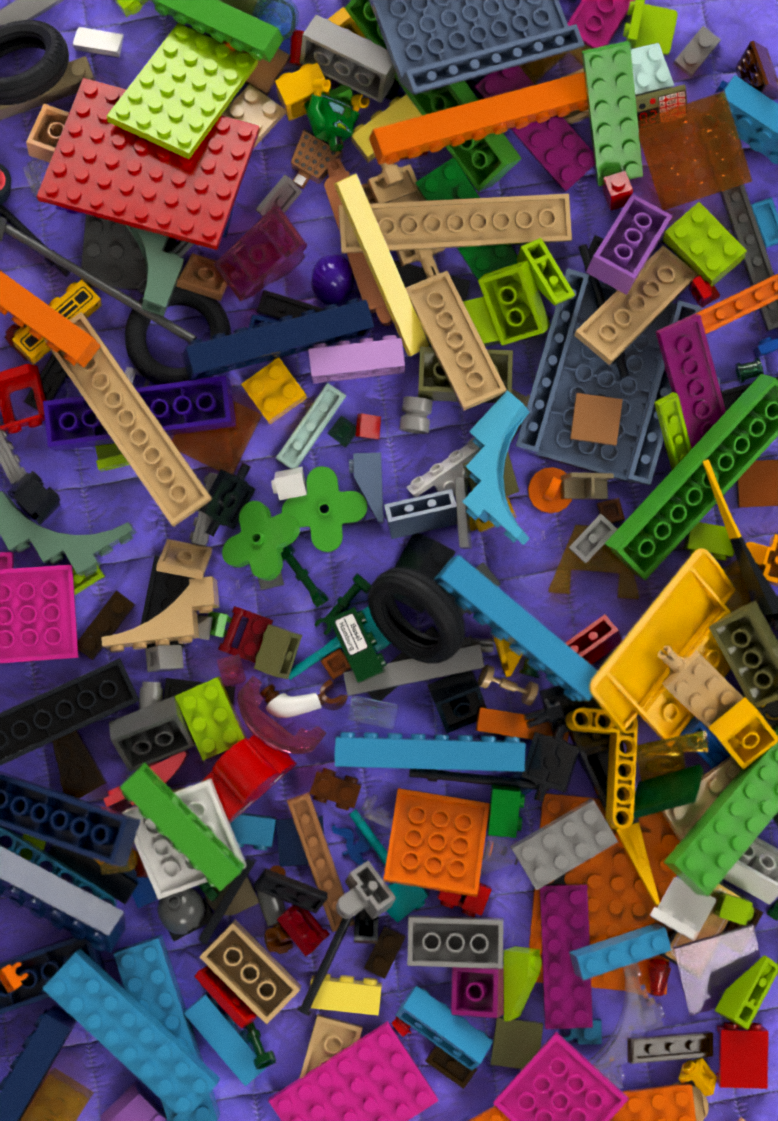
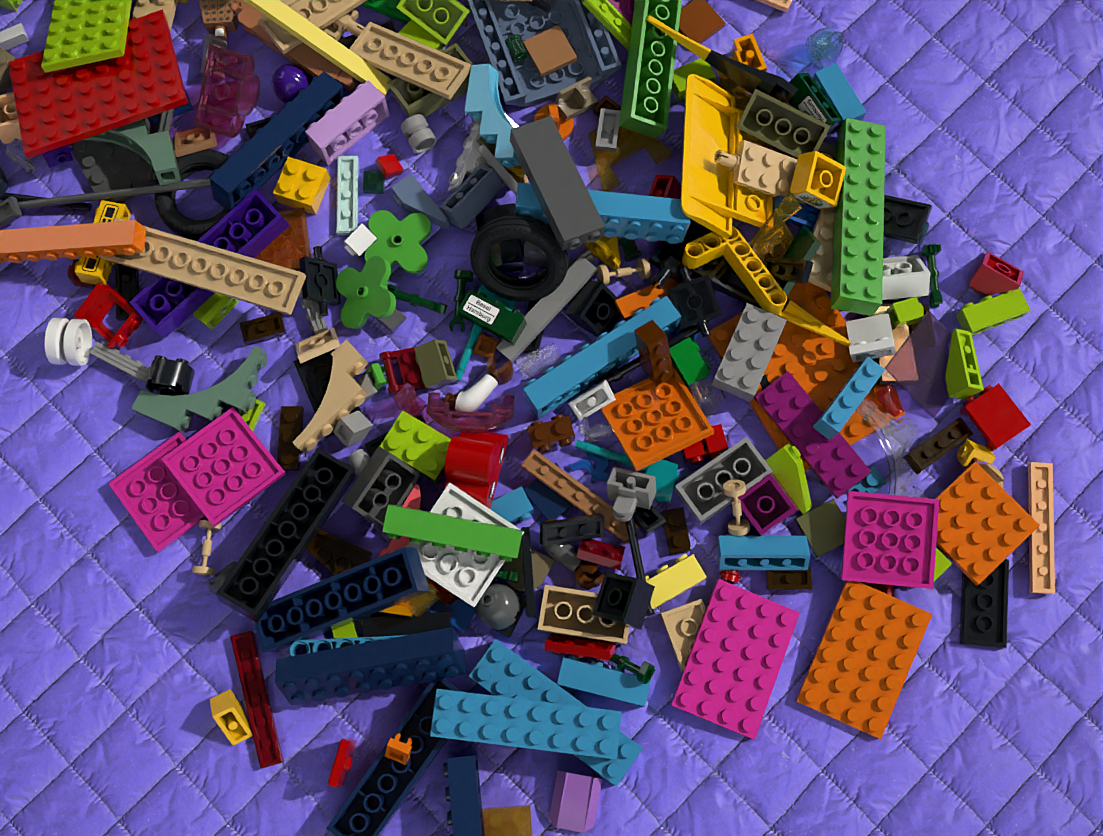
camera: 35 degrees left, 10 degrees down
none -> dark brown plate [239,312,287,345]
none -> clear green bush [505,34,529,62]
none -> dark grey brick [510,116,605,251]
none -> white slope [568,379,616,421]
none -> black slope [592,572,655,630]
none -> reddish brown brick [634,320,674,386]
none -> tan wheel [723,479,750,536]
none -> black tile [764,258,814,284]

